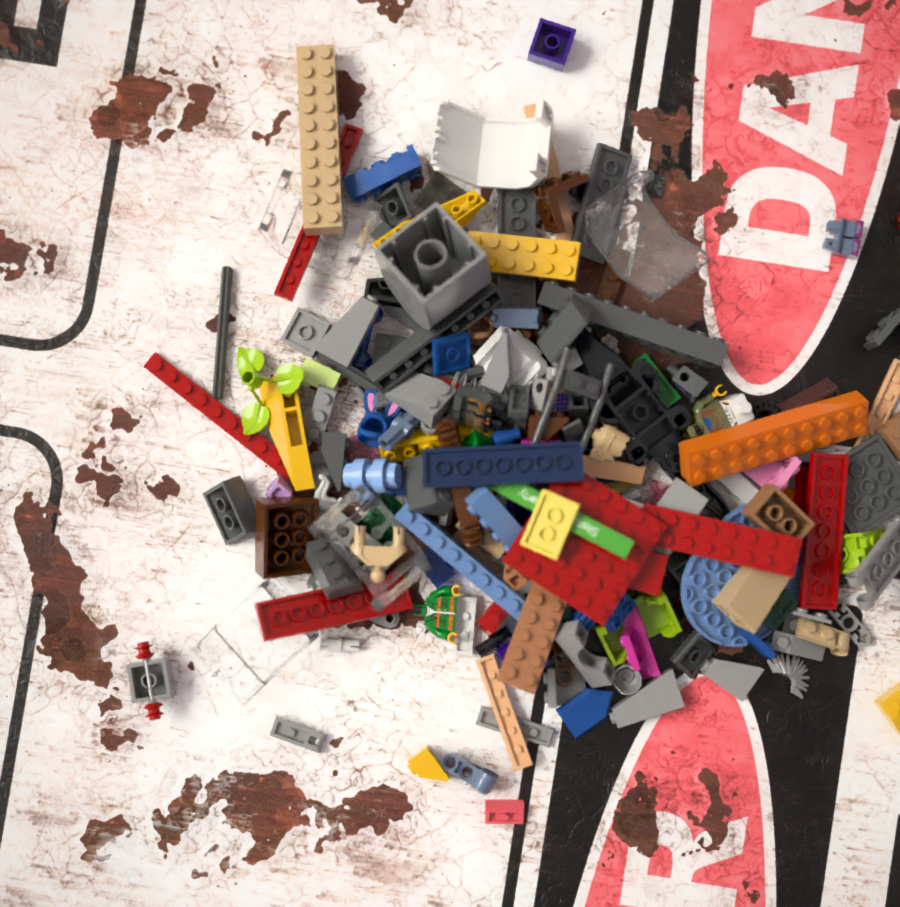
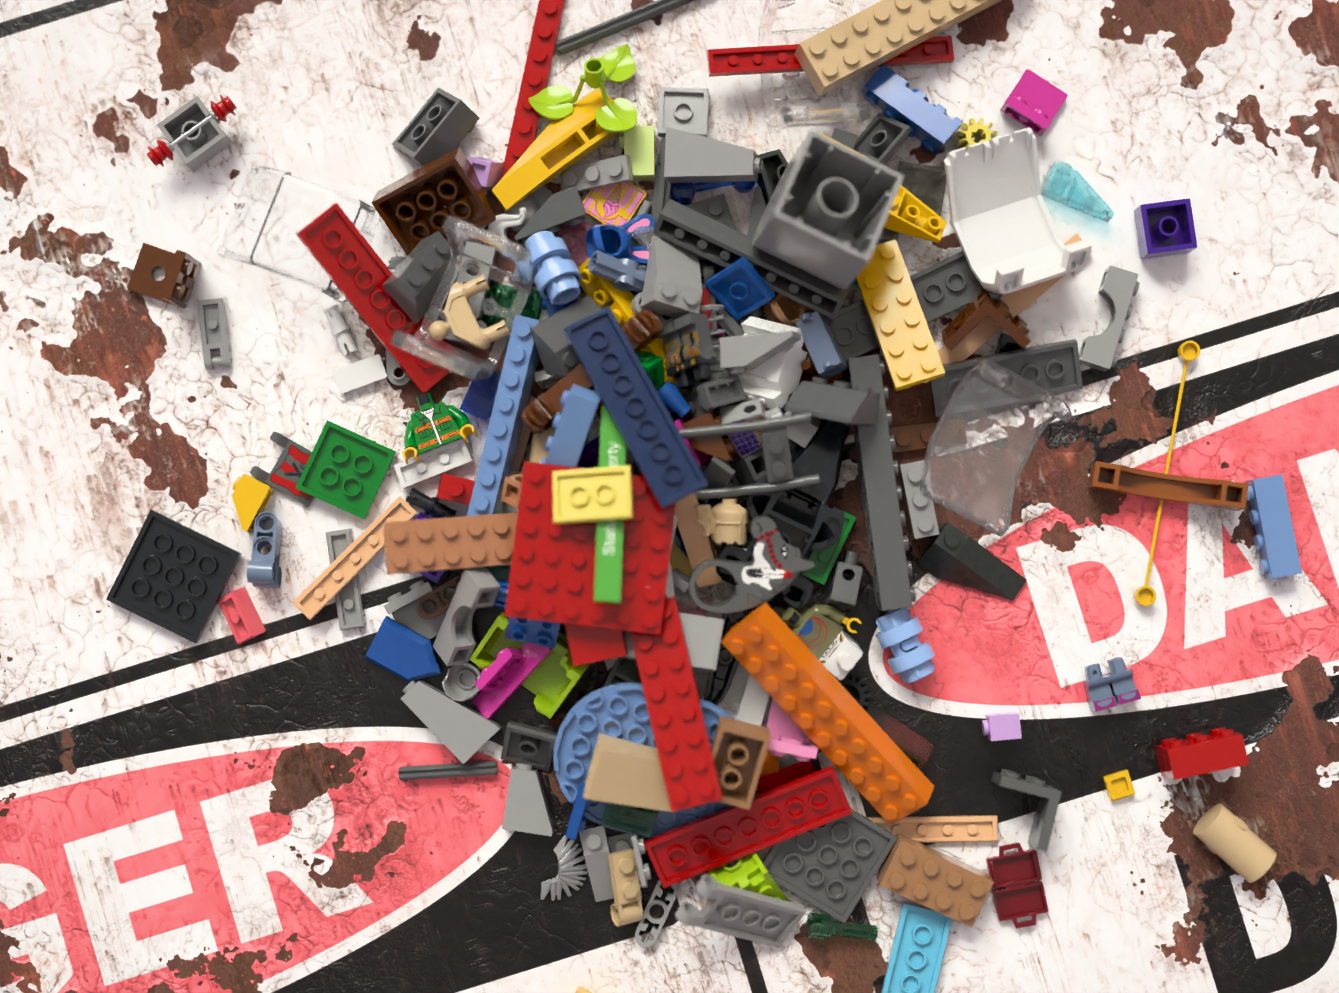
camera: 65 degrees right, 0 degrees up
none -> black plate [106,510,242,643]
none -> reddish brown bracket [127,243,201,309]
none -> flag [250,431,315,507]
none -> green plate [295,420,396,520]
none -> white tile [333,354,388,395]
none -> dark grey axle [398,761,498,781]
none -> tile [582,182,647,226]
none -> dark grey animal [689,515,815,613]
none -> light blue piece [876,608,935,683]
none -> light grey brick [898,460,939,540]
none -> pearl dark grey wedge [916,522,1027,600]
none -> light yellow gear [956,117,998,152]
none -> lavender brick [982,712,1022,741]
none -> dark pink bracket [1000,69,1068,137]
none -> clear light blue slope [1041,161,1115,222]
none -> light grey arch [1079,265,1140,372]
none -> dark orange arch [1088,461,1249,511]
none -> yellow piece [1134,341,1200,606]
none -> medium blue brick [1246,474,1302,579]

